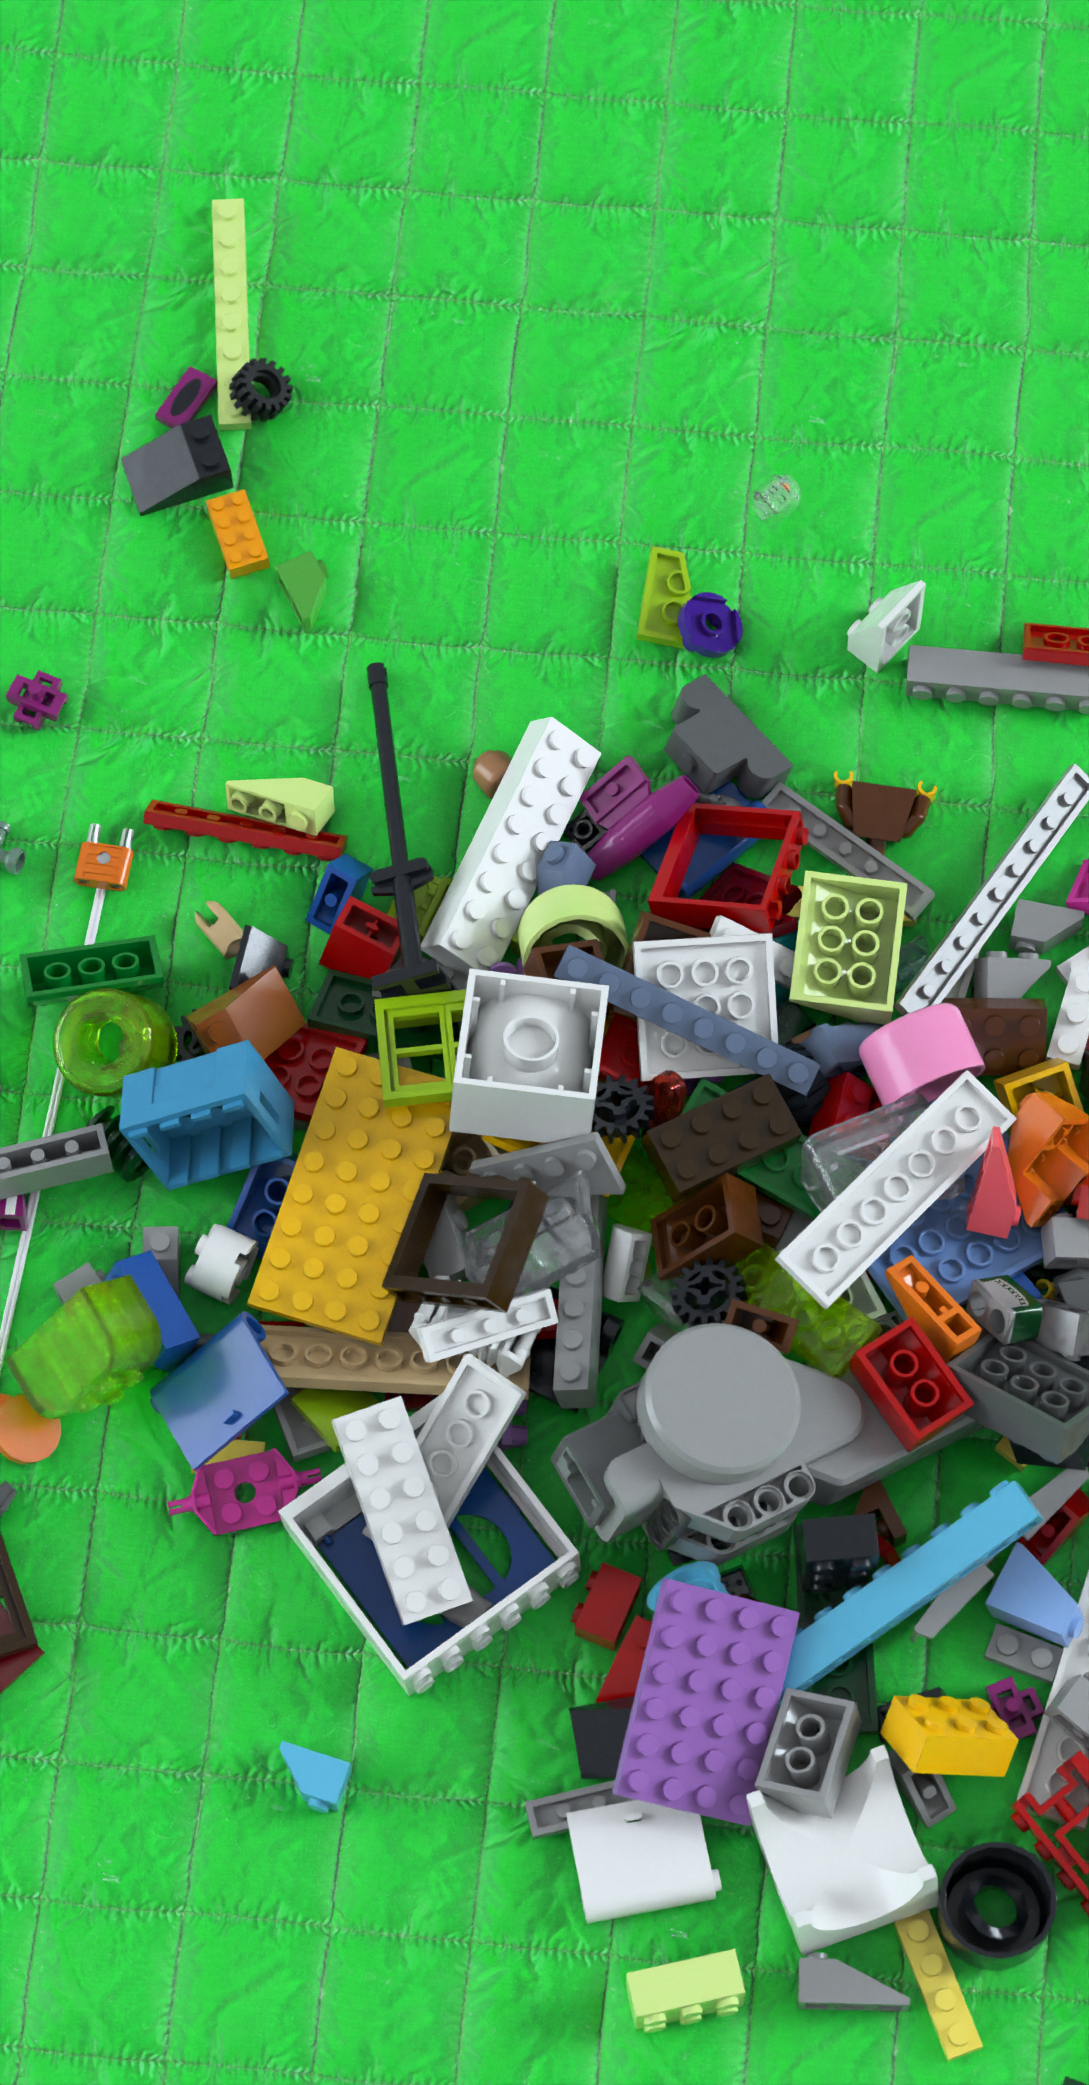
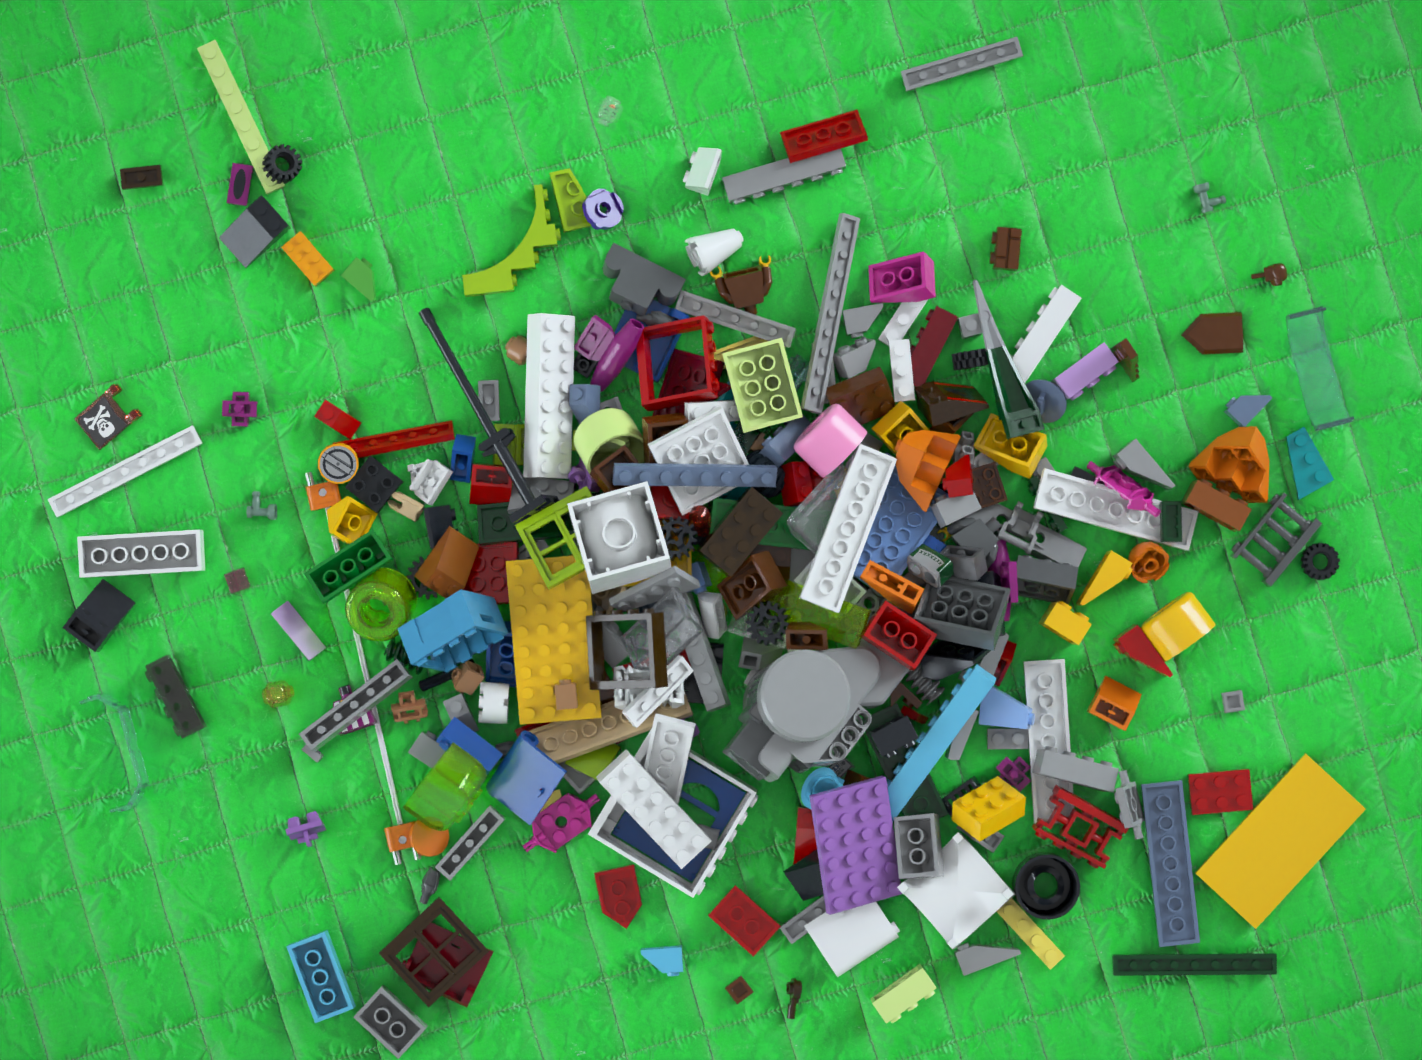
camera: 20 degrees left, 20 degrees up
yellowish green slope [225,778,335,836] -> none
red brick [571,1562,642,1651] -> none
coral slope [966,1126,1021,1239] -> none
none -> dark brown plate [120,165,163,190]
none -> red slope [314,400,361,439]
none -> tile [318,443,359,484]
none -> yellow slope [327,496,378,544]
none -> black brick [345,456,403,513]
none -> nougat piece [391,690,428,724]
none -> white slope [407,459,453,506]
none -> black axle [418,659,475,691]
none -> light grey brick [435,805,506,881]
none -> medium nougat brick [451,660,485,695]
none -> lime arch [462,184,561,297]
none -> light grey plate [478,380,500,421]
none -> medium nougat brick [555,679,578,710]
none -> red tile [594,865,642,929]
none -> white cone [685,229,744,276]
none -> medium blue brick [688,561,712,594]
none -> red plate [708,885,781,957]
none -> reddish brown plate [725,975,754,1004]
none -> dark brown plate [786,978,802,1019]
none -> light grey piece [906,662,945,705]
none -> black slope [921,639,991,681]

